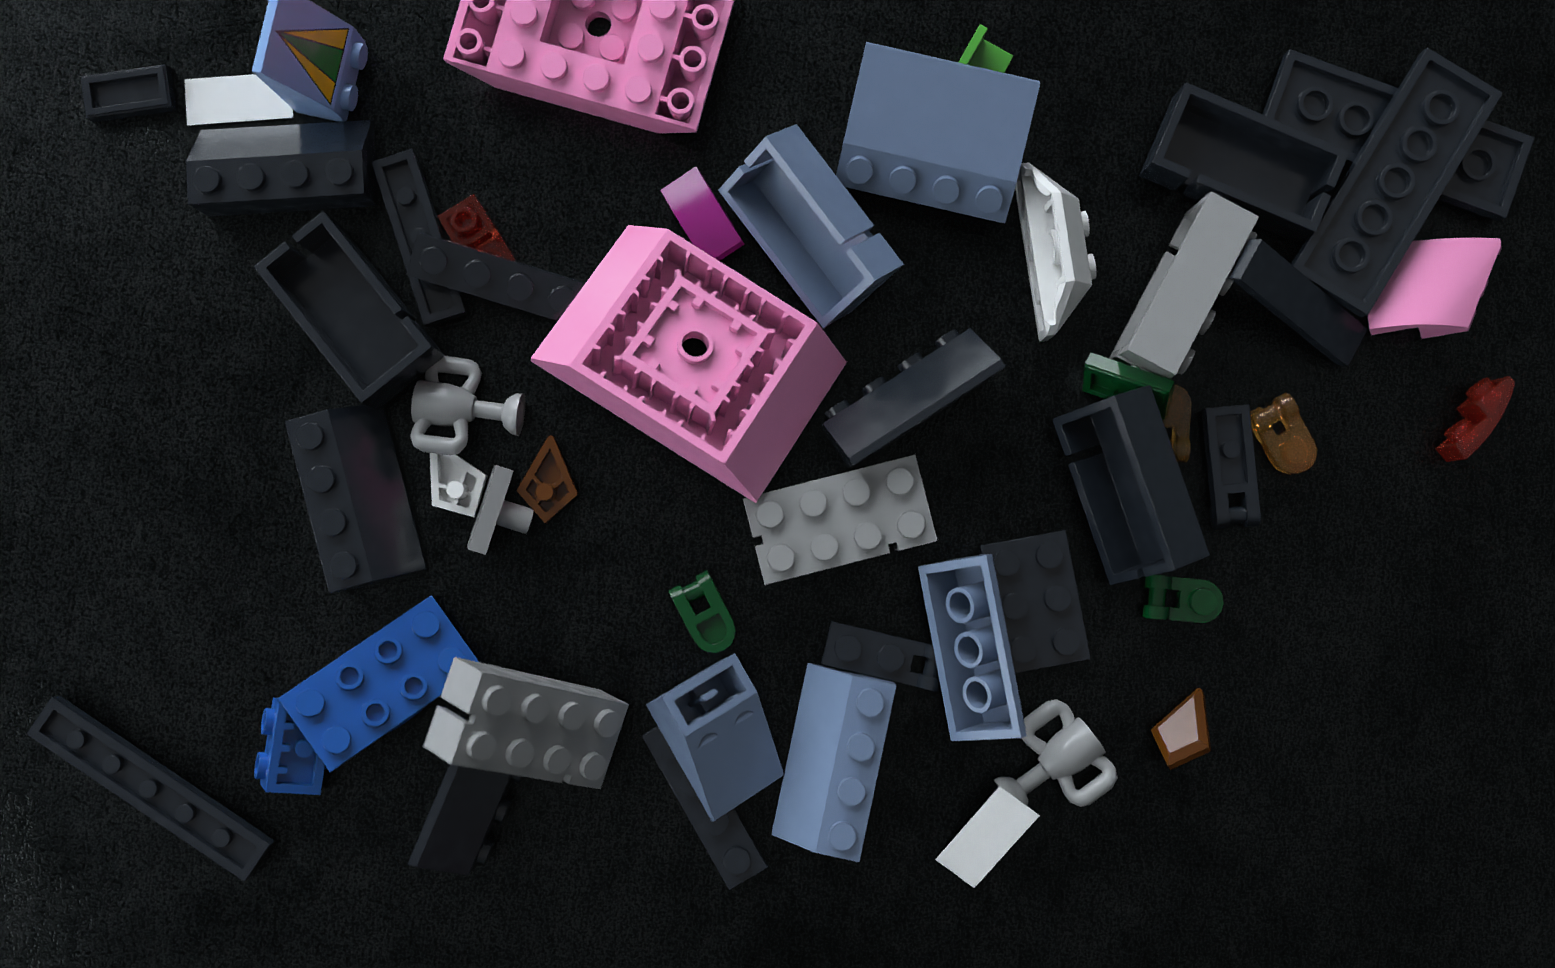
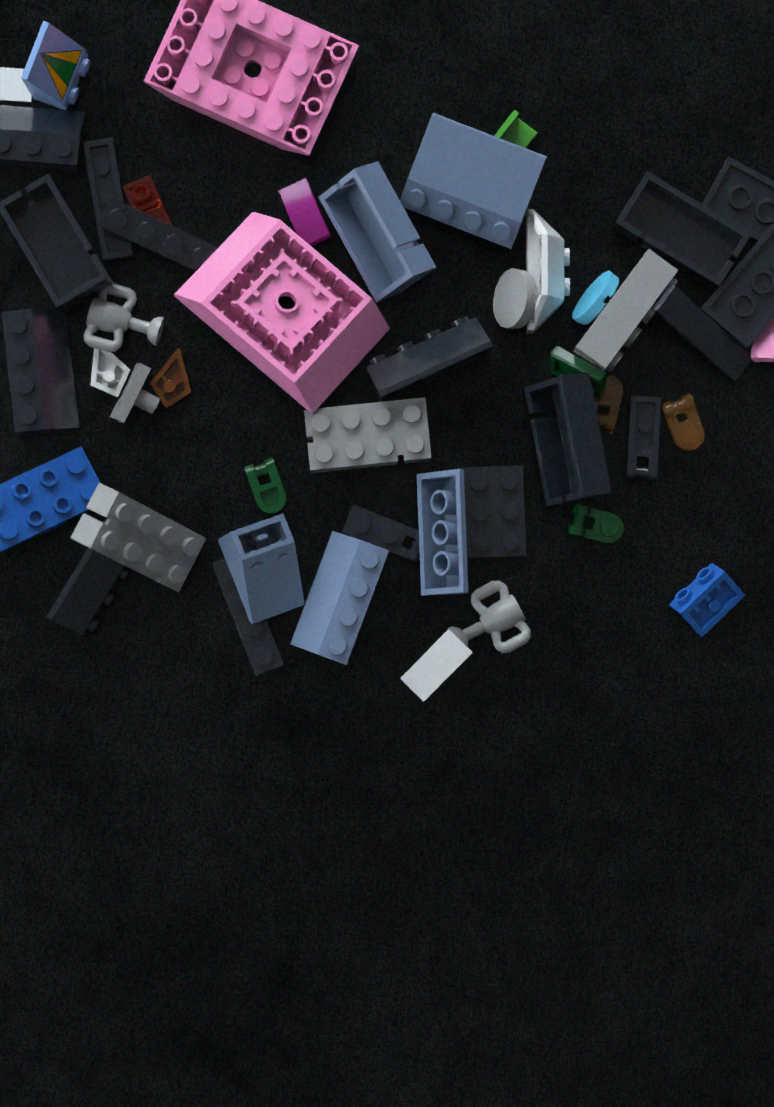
camera: 10 degrees right, 0 degrees up
reddish brown piece [1151,688,1211,770] -> none
none -> light grey tile [493,268,536,329]
none -> medium azure tile [572,270,619,325]
none -> blue bracket [670,563,745,637]

